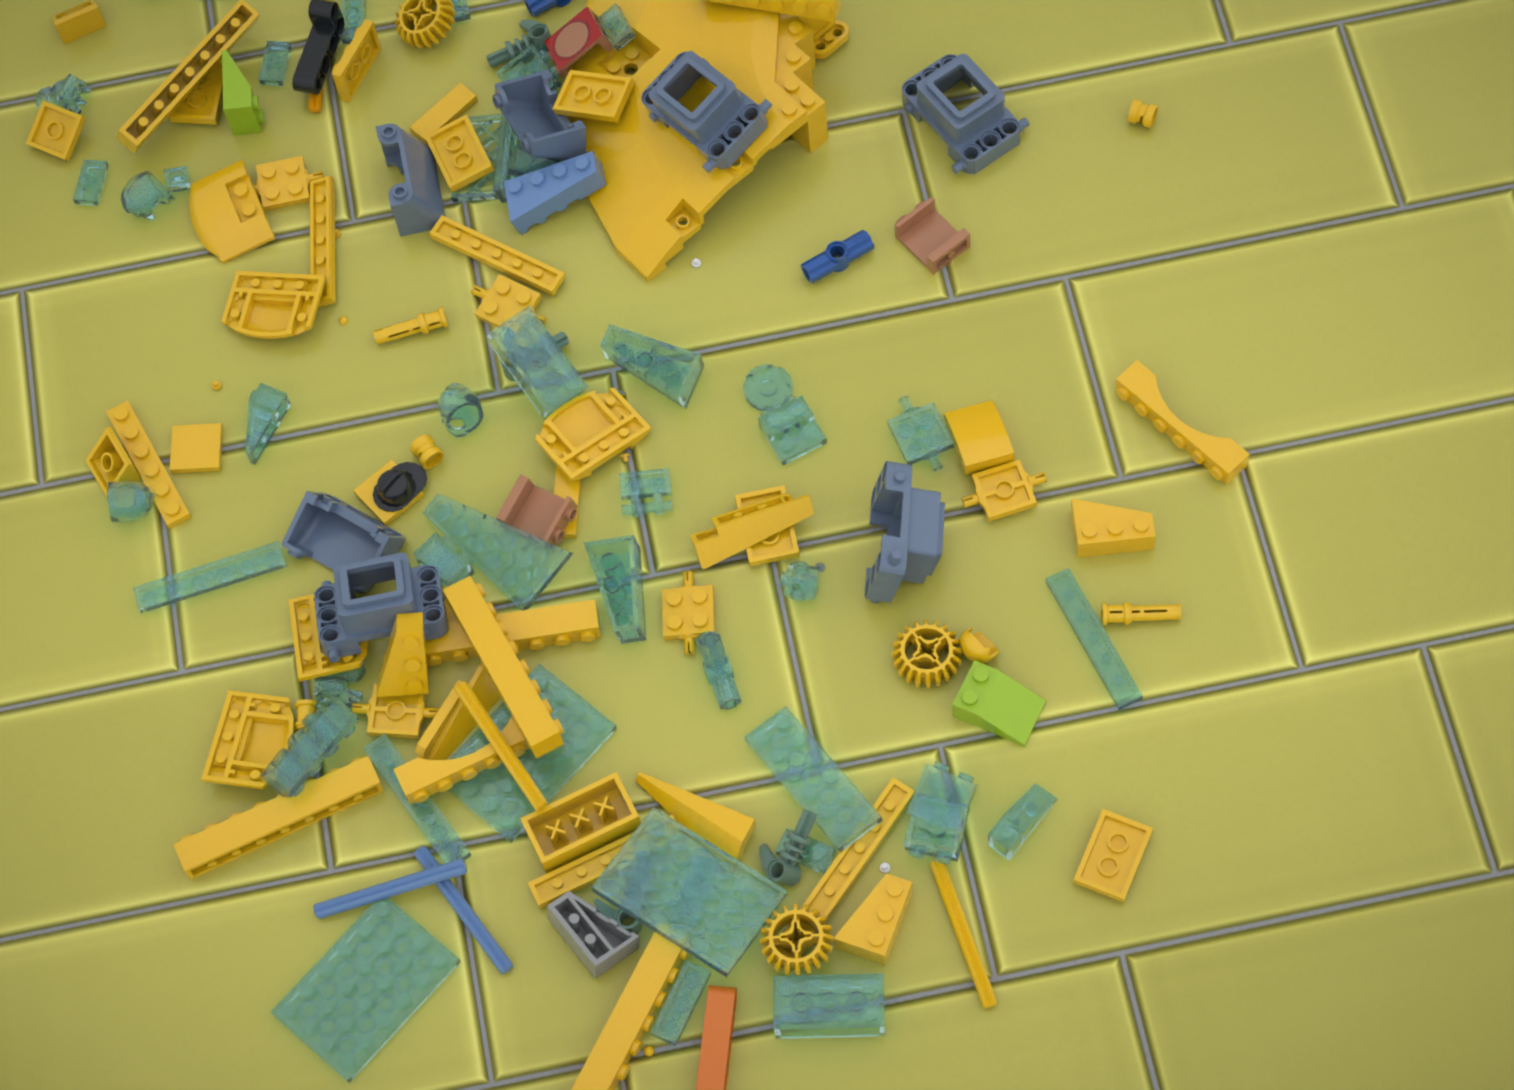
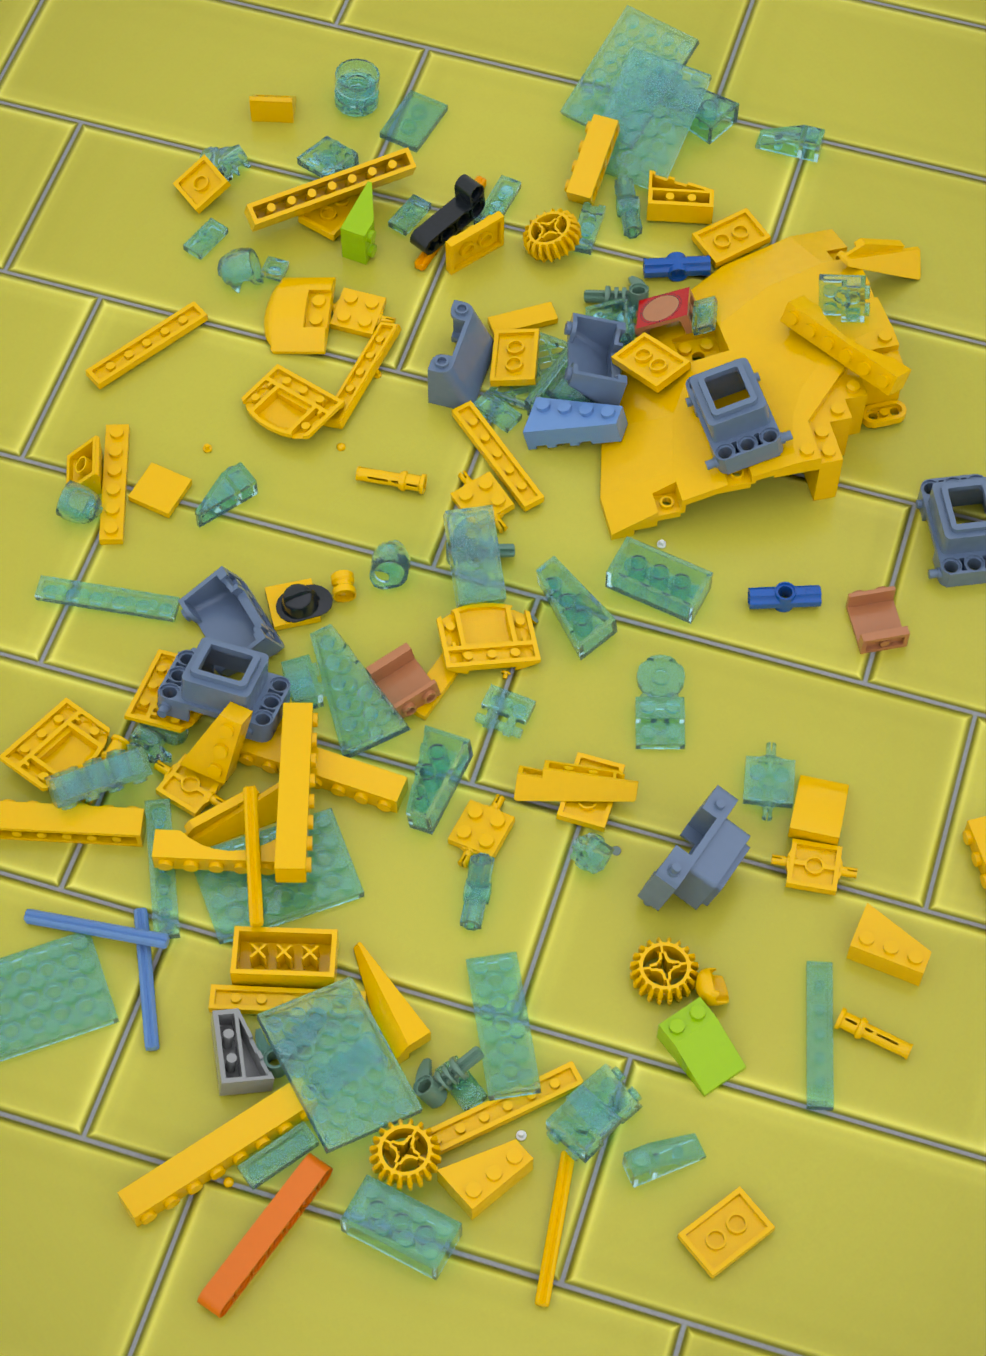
camera: 20 degrees right, 5 degrees down
none -> yellow plate [85,301,208,389]
none -> clear light blue plate [297,136,359,178]
none -> clear light blue plate [473,390,522,433]
none -> clear light blue brick [605,536,713,624]

